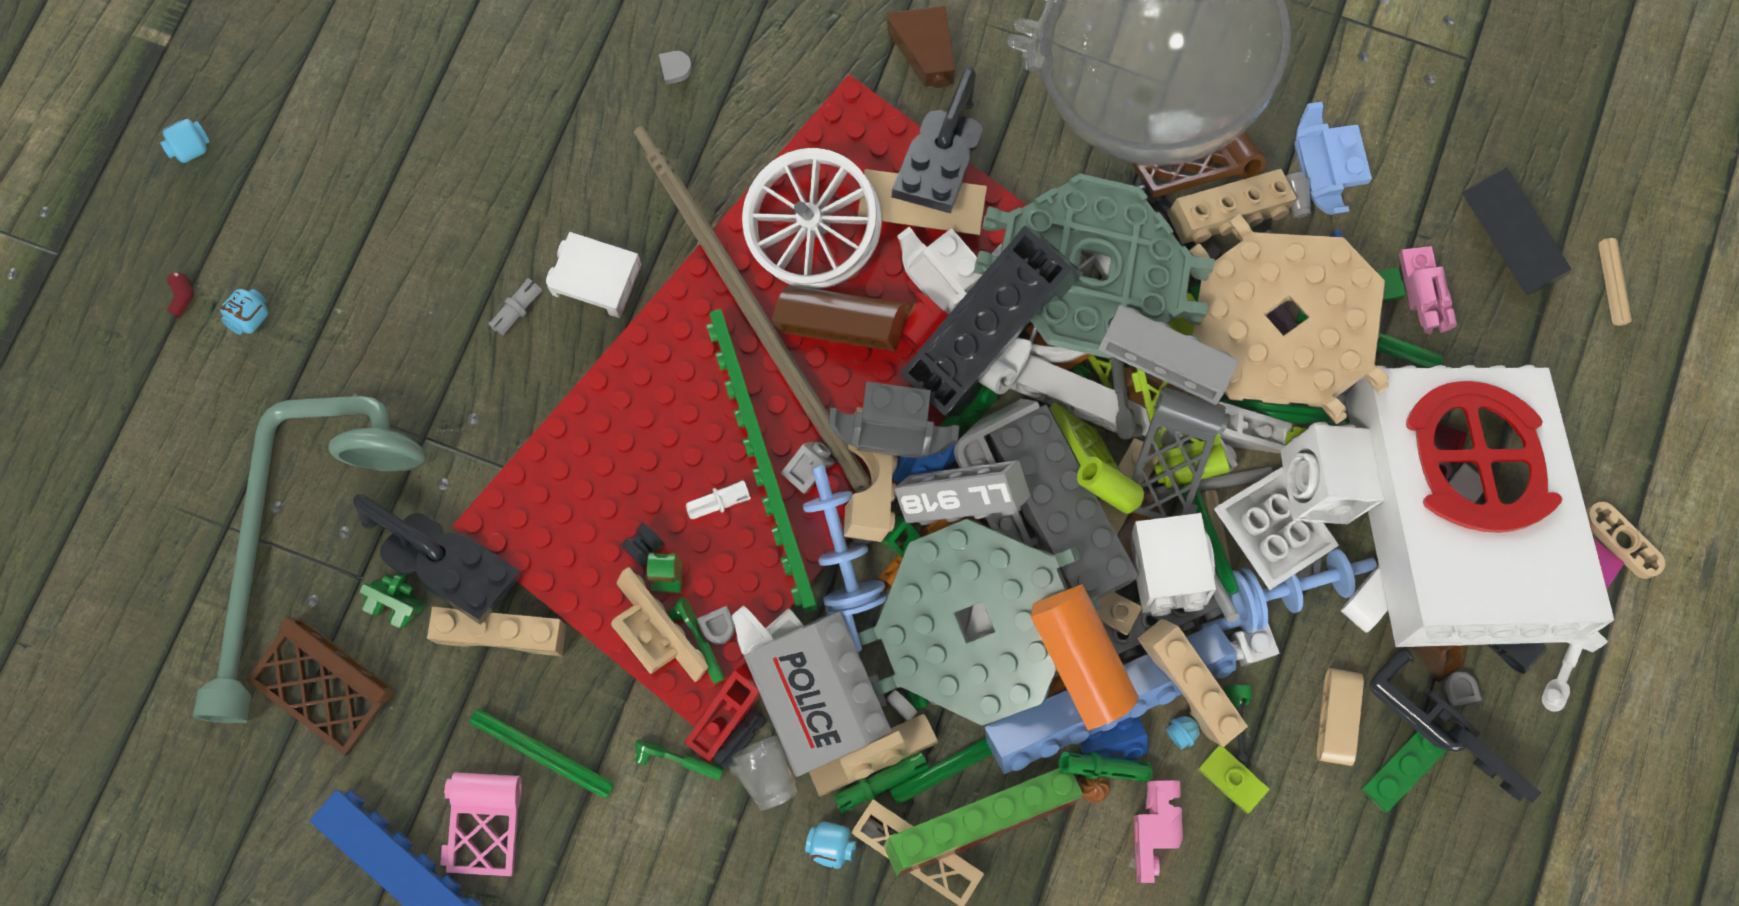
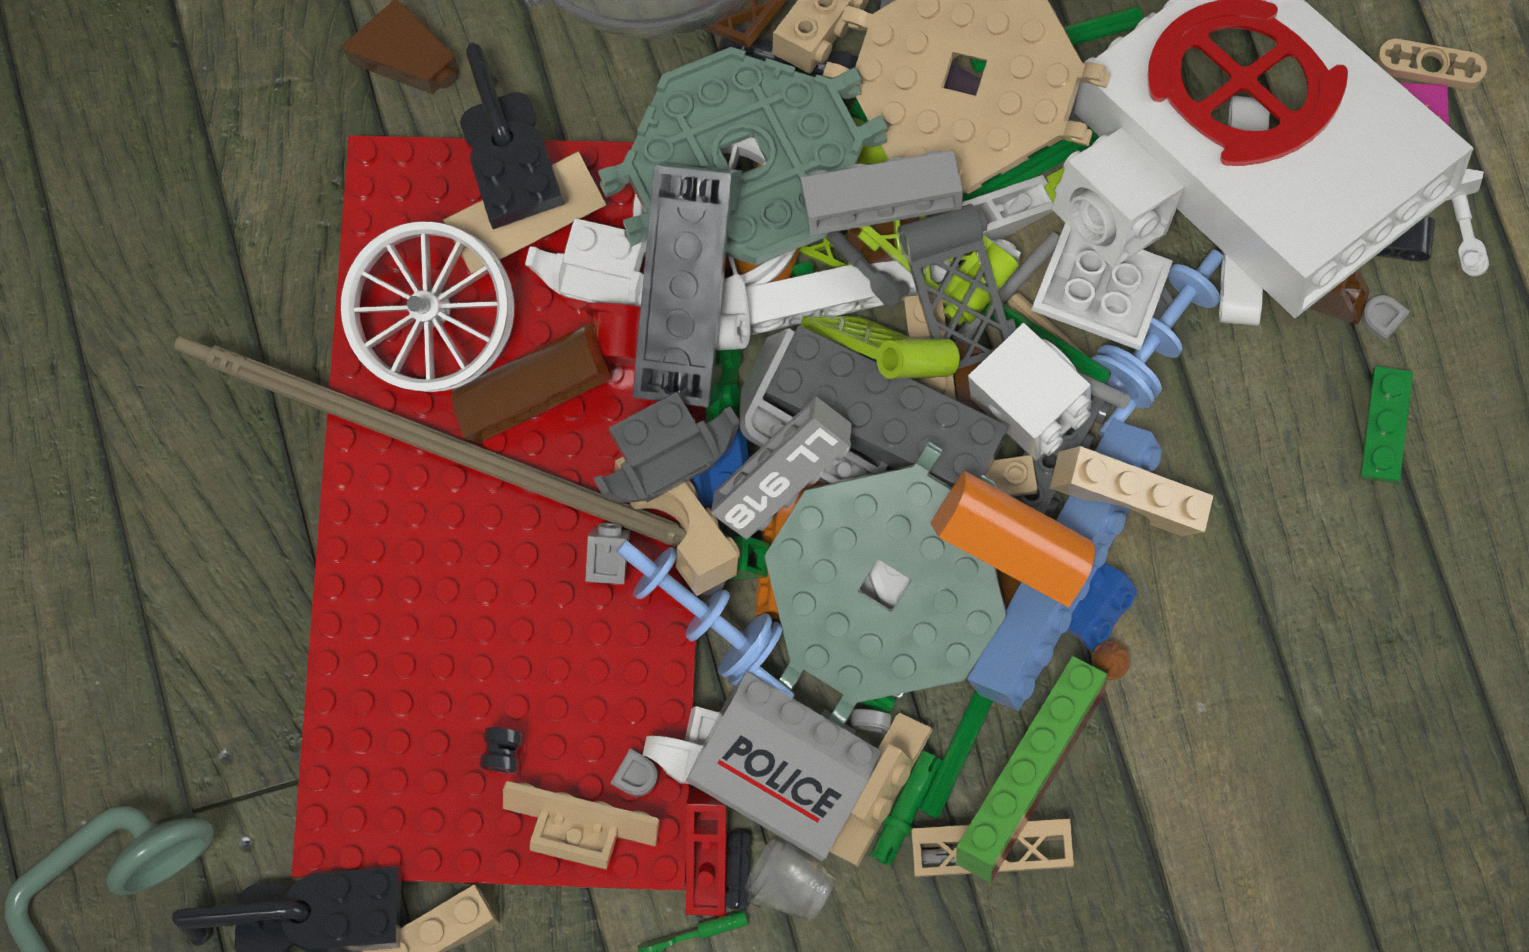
camera: 30 degrees left, 0 degrees up
light grey pin [488,278,542,337] -> none
white panel [546,232,642,318] -> none
green leg [647,553,683,594] -> none
light grey tile [659,51,692,85] -> none
green piece [668,597,725,684] -> none
white axle [686,480,750,519] -> none
green plate [706,309,817,613] -> none
medium azure head [805,821,856,869] -> none
green pin [1059,751,1153,783] -> none
bright pink plate [1133,781,1183,883] -> none
medium azure plate [1165,716,1200,750] -> none
lime plate [1197,745,1270,814] -> none
hinge [1225,685,1252,764] -> none
white bracket [1230,624,1280,667] -> none
tan beam [1317,668,1364,766] -> none
black plate [1369,647,1541,803] -> none
dark red plate [1434,423,1467,481] -> none

